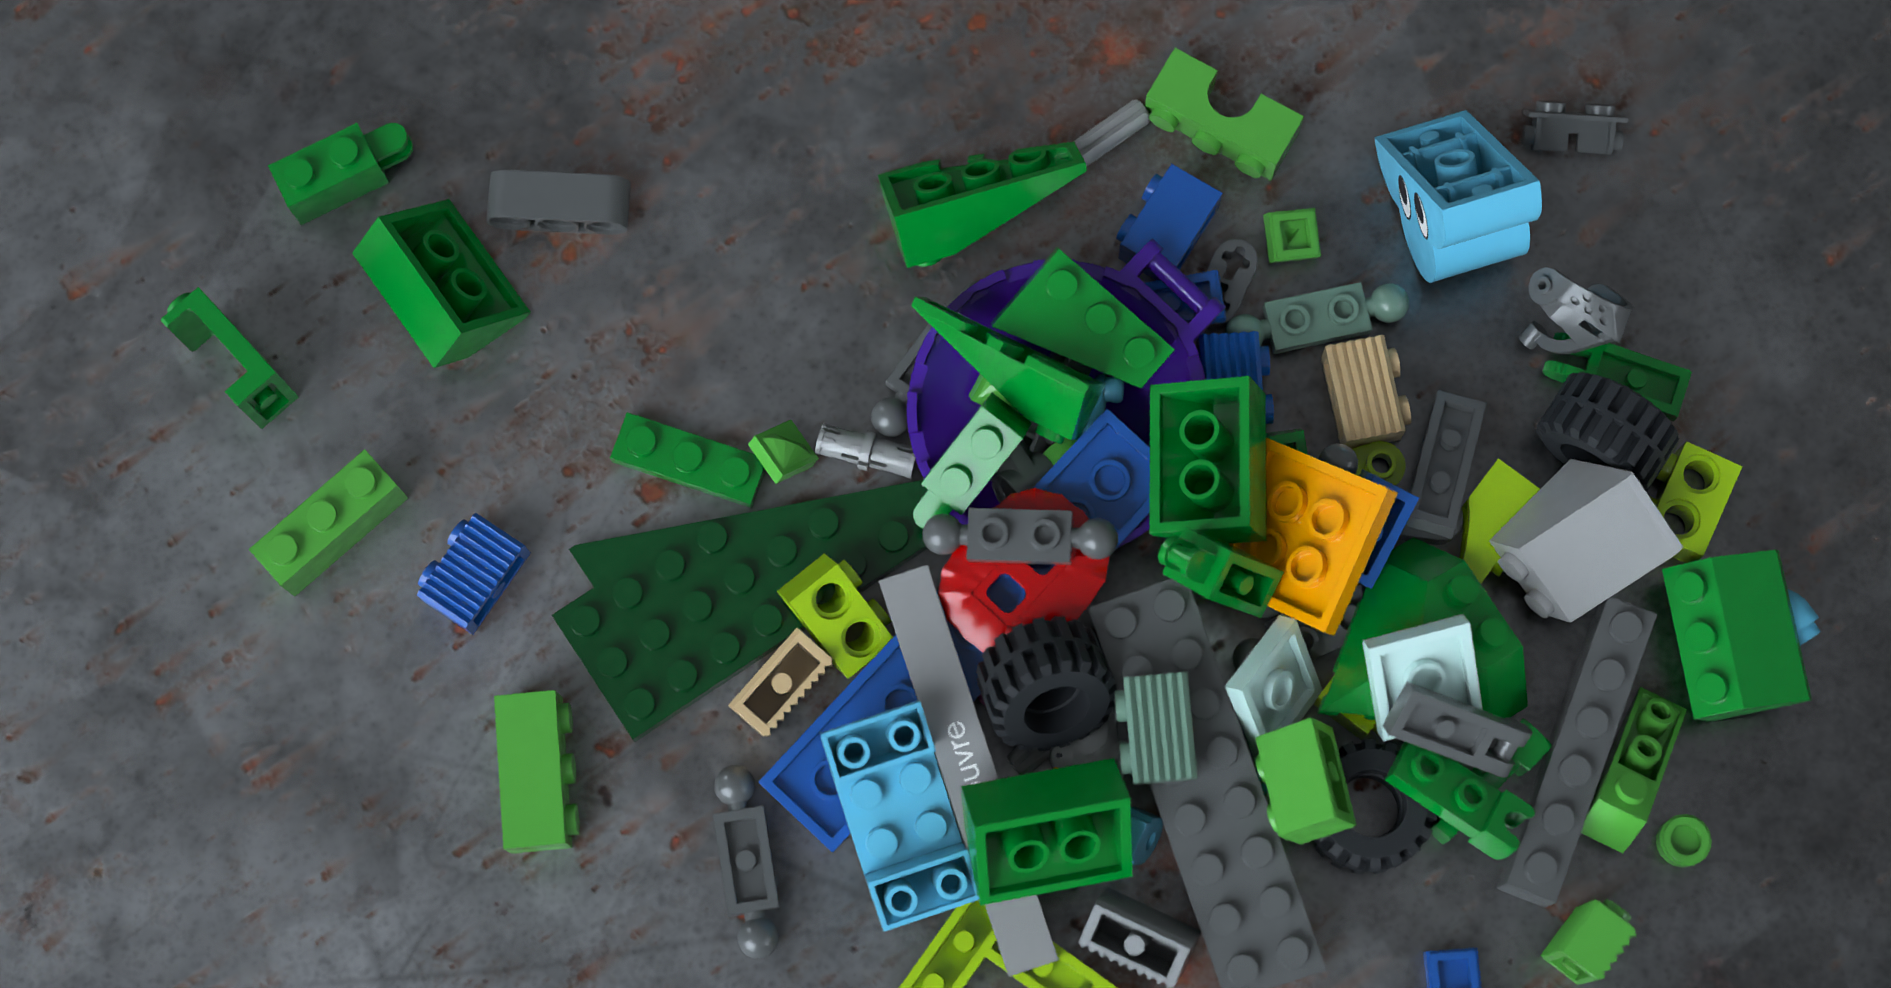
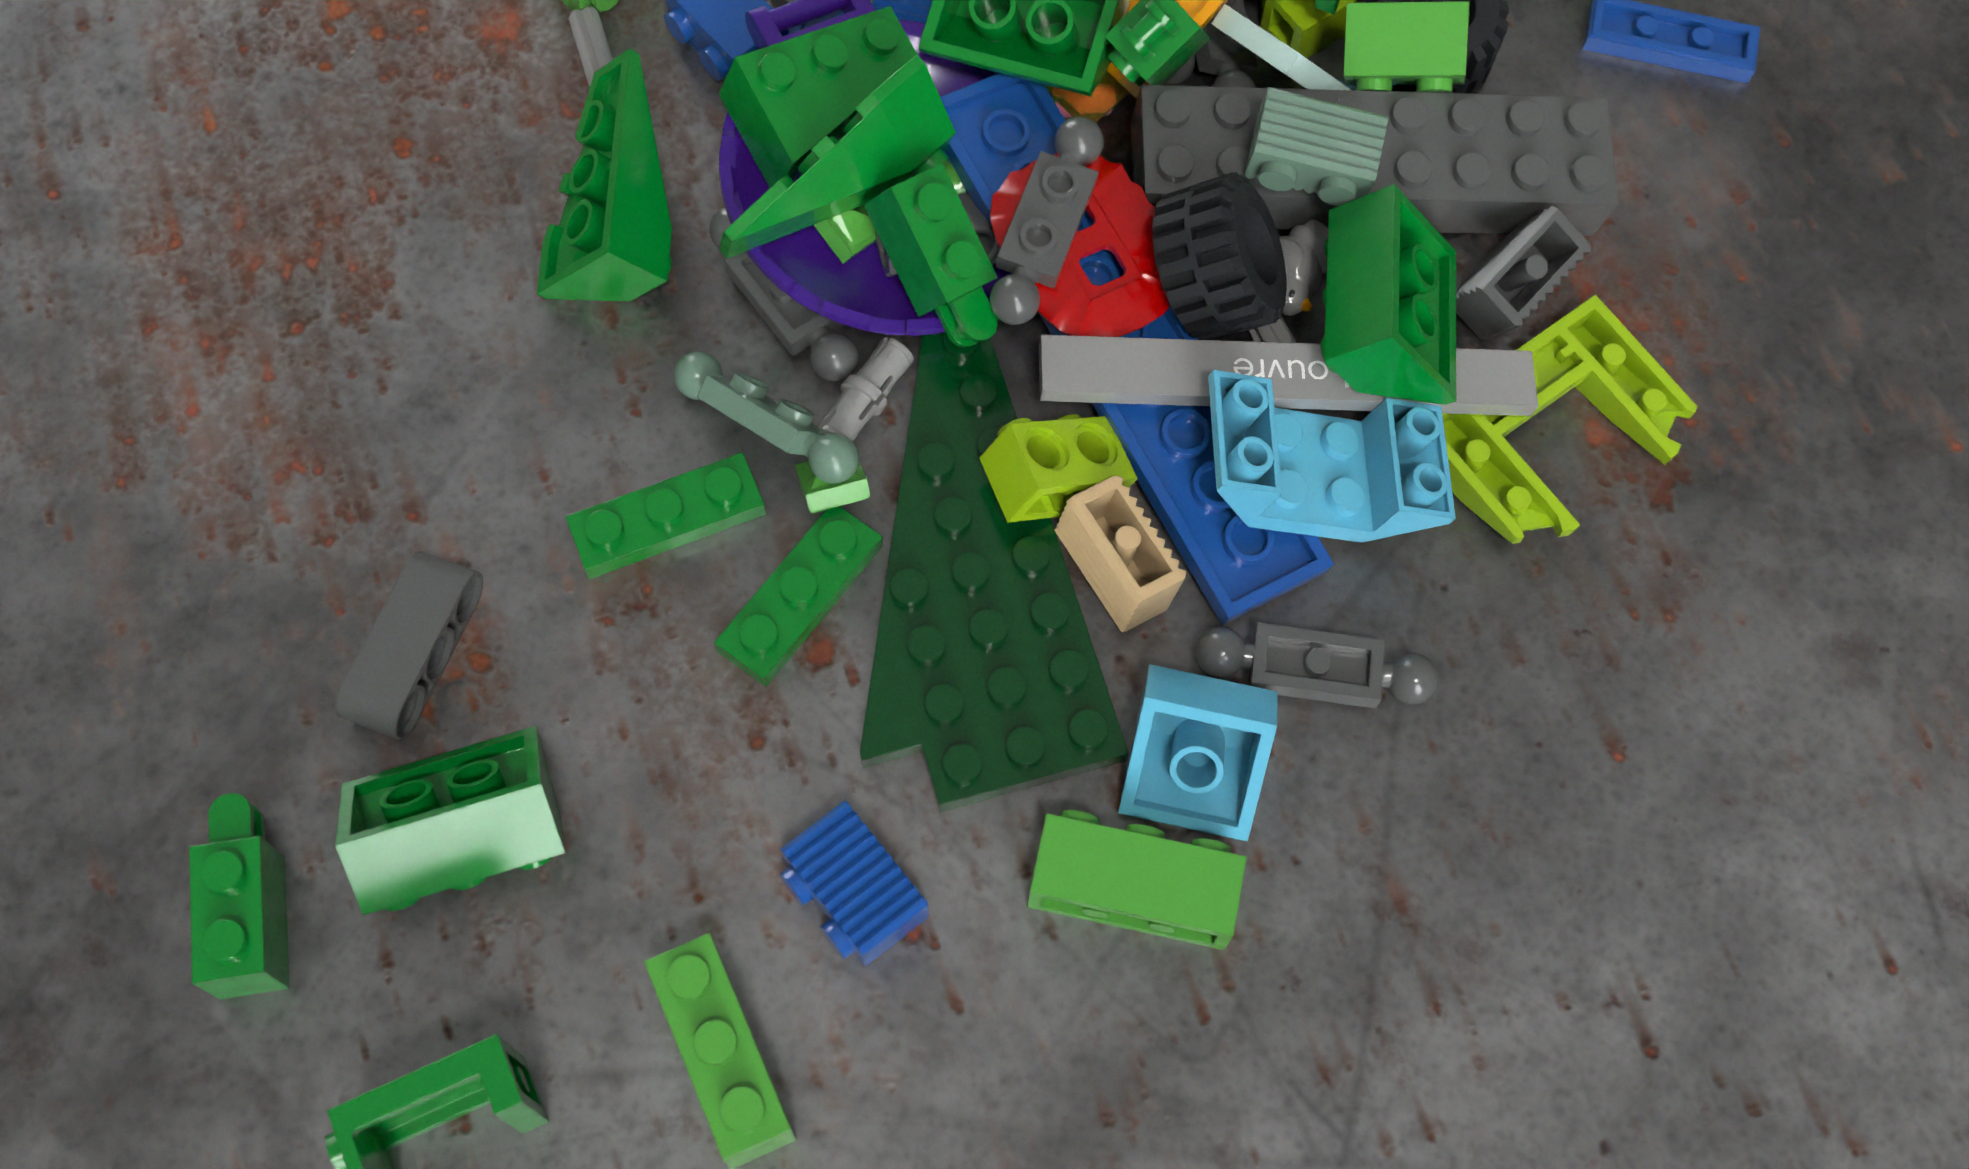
camera: 80 degrees left, 10 degrees down
none -> green plate [565,452,766,579]
none -> sand green plate [674,351,859,484]
none -> medium azure slope [1118,664,1278,842]

